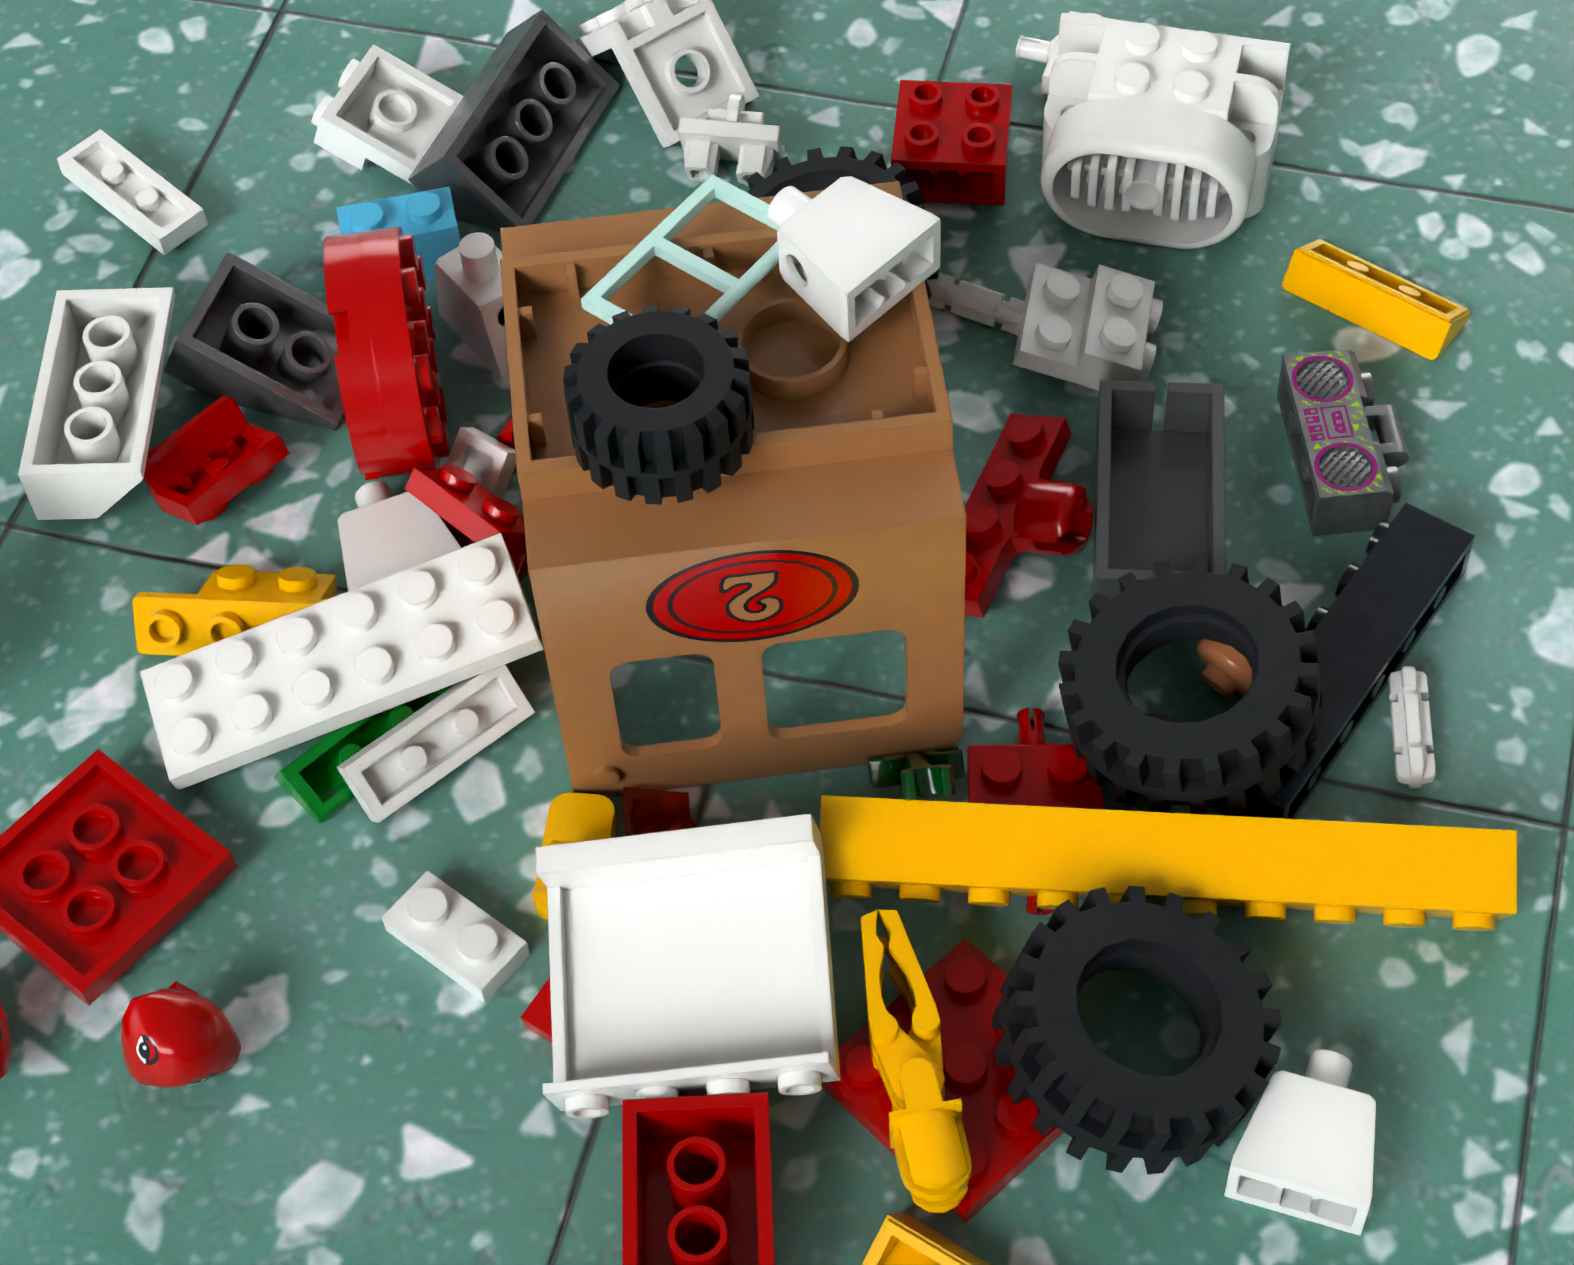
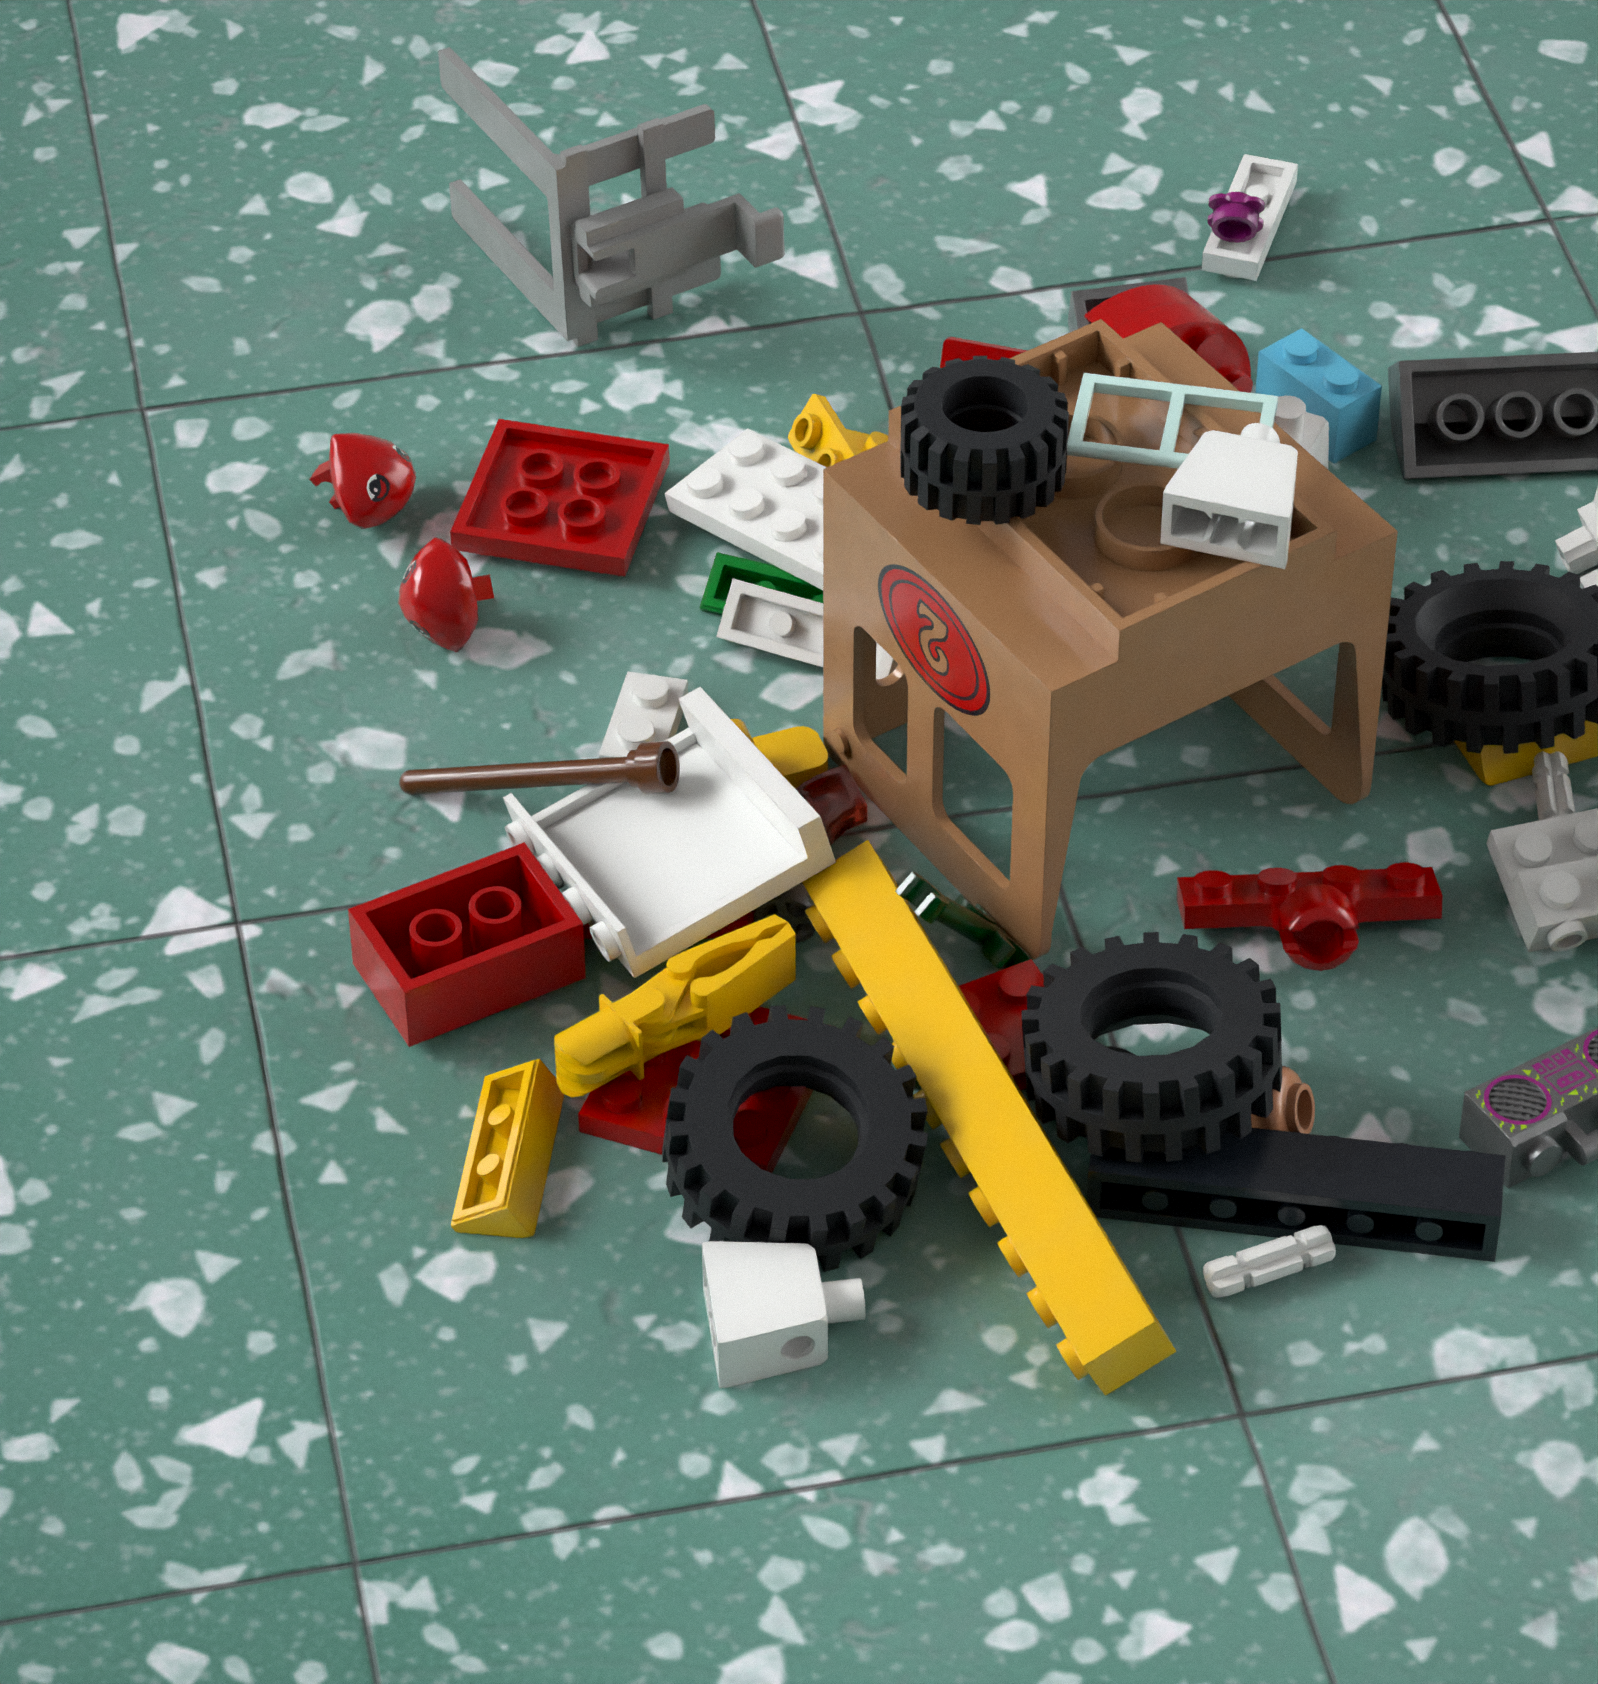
camera: 60 degrees right, 10 degrees down
white slope [18,287,176,520] -> none
white plate [311,44,464,185] -> none
dark grey piece [1092,380,1226,600] -> none
none -> reddish brown piece [399,741,680,795]
none -> magenta plate [1208,192,1265,243]

